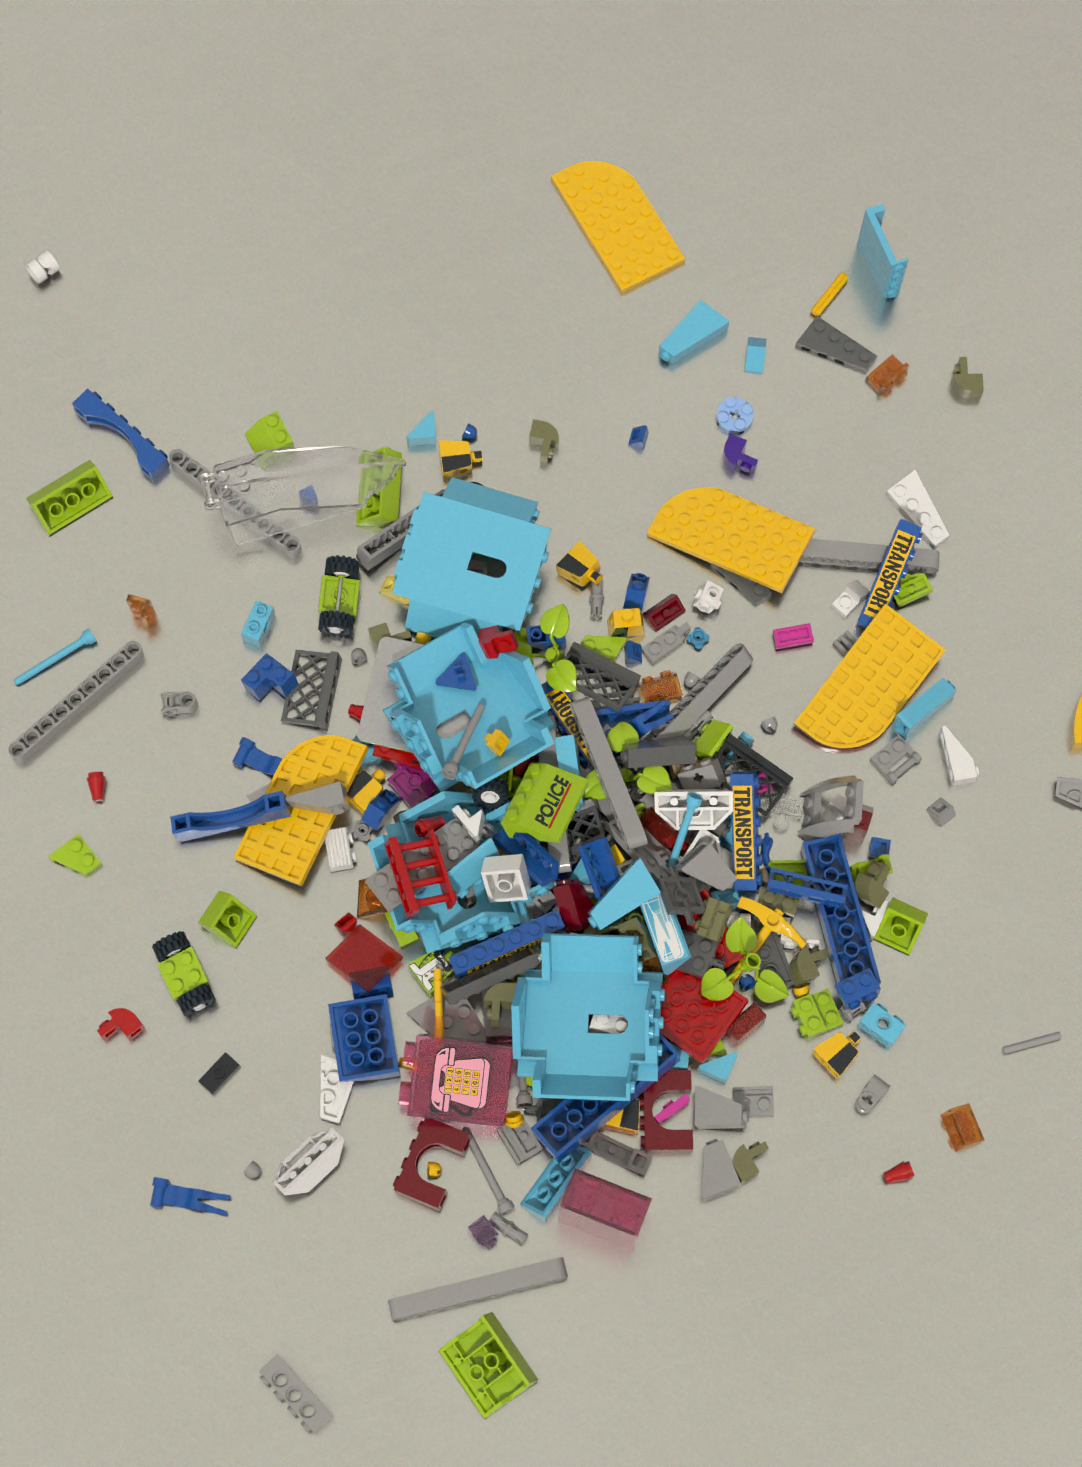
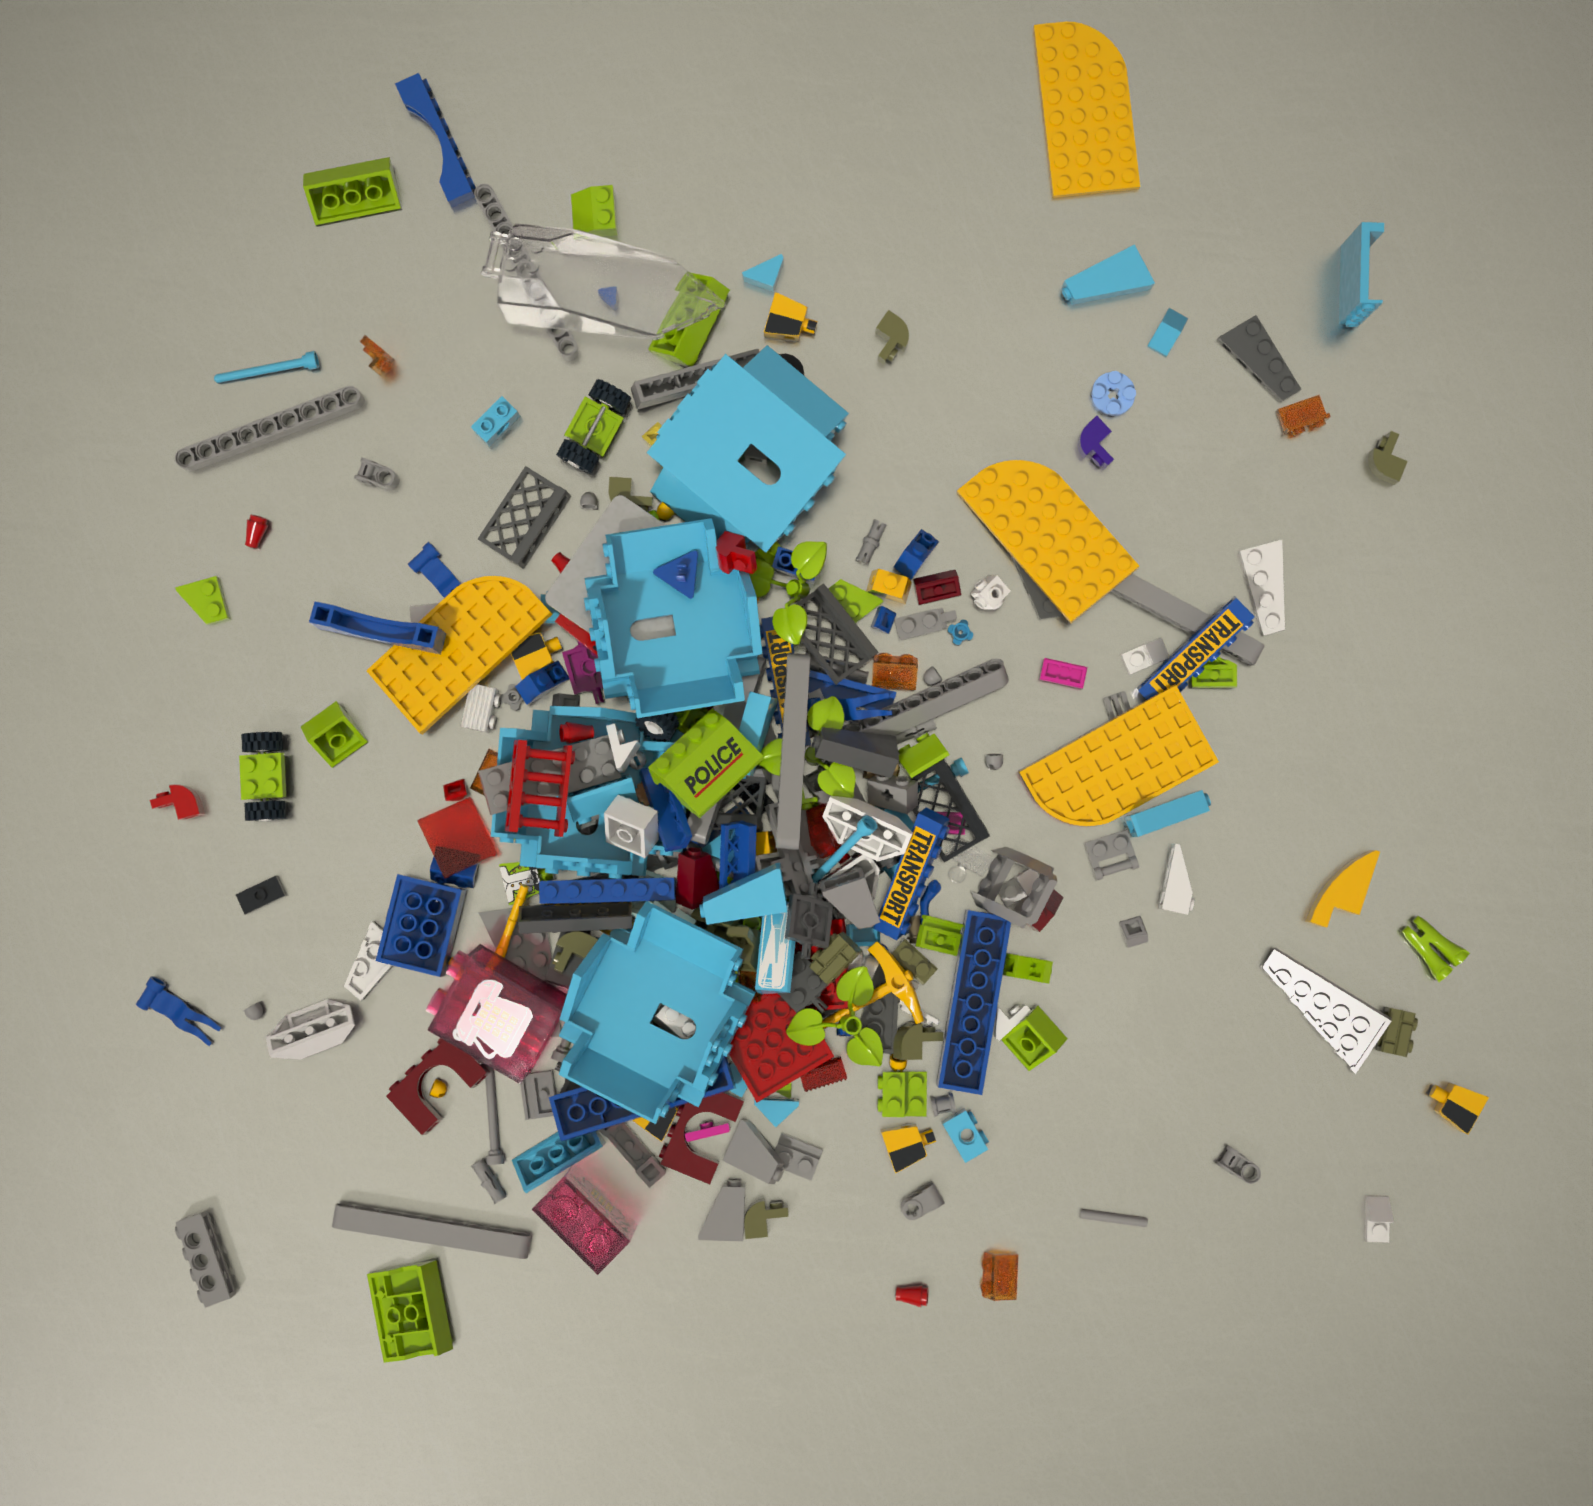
camera: 25 degrees right, 15 degrees up
blue brick [241,653,299,701] -> none
light grey slope [285,782,350,815] -> none
light grey piece [441,704,485,780] -> none
blue hinge [462,423,477,440] -> none
clear purple brick [468,1215,499,1249] -> none
yellow tile [483,729,510,757] -> none
yellow plate [504,1111,525,1128] -> none
yellow torso [556,541,603,586] -> none
blue slope [628,425,649,449] -> none
blue fence [766,867,848,909] -> none
yellow axle [811,272,848,316] -> none
blue bracket [834,968,881,1010] -> none
olive brick [855,860,891,909] -> none
blue plate [868,837,891,858] -> none

